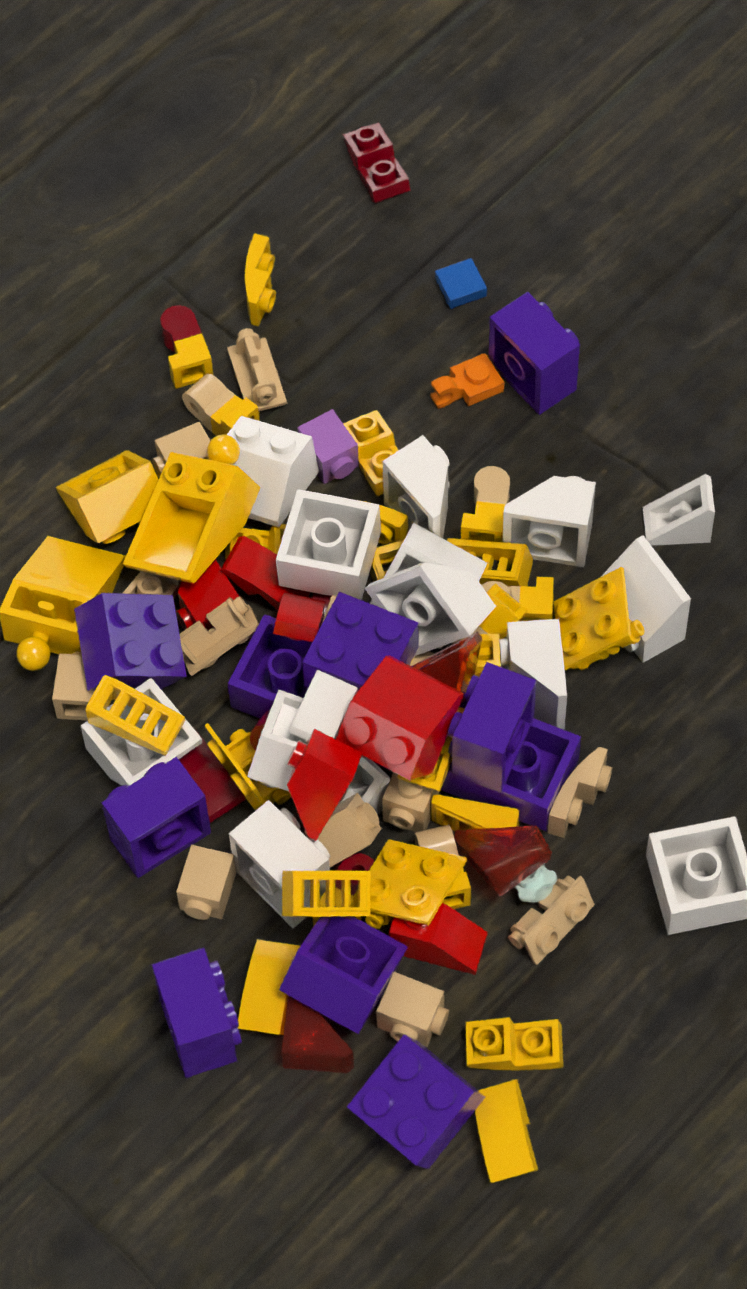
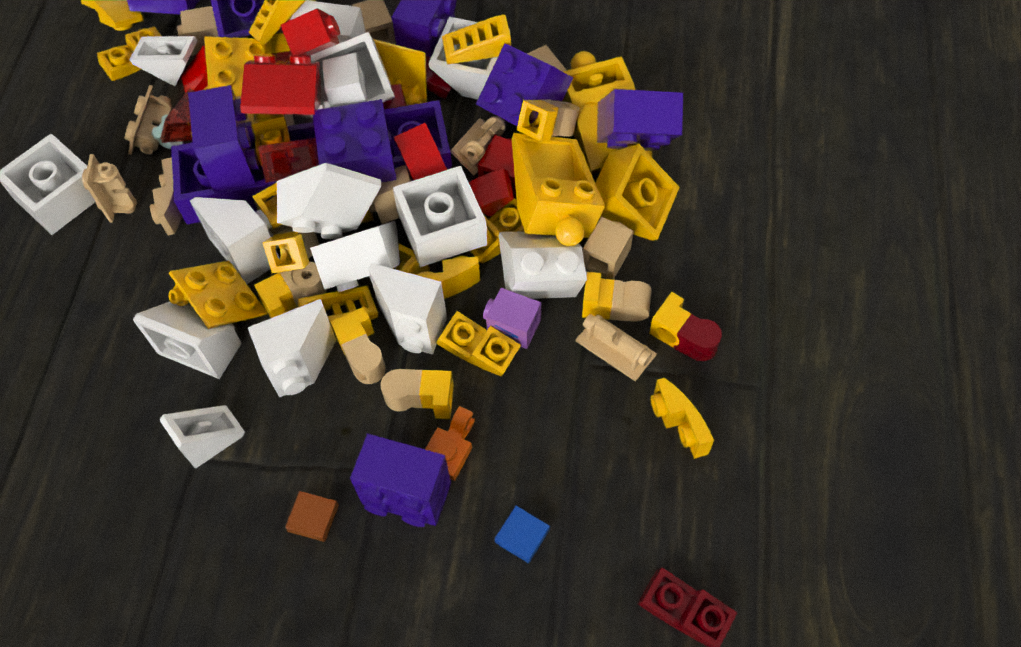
camera: 145 degrees right, 0 degrees up
none -> tan hinge [82,154,137,223]
none -> white slope [130,36,198,86]
none -> dark orange tile [285,491,339,542]
none -> leg [380,369,454,419]
none -> yellow leg [516,99,580,142]
none -> dark purple brick [597,89,683,151]

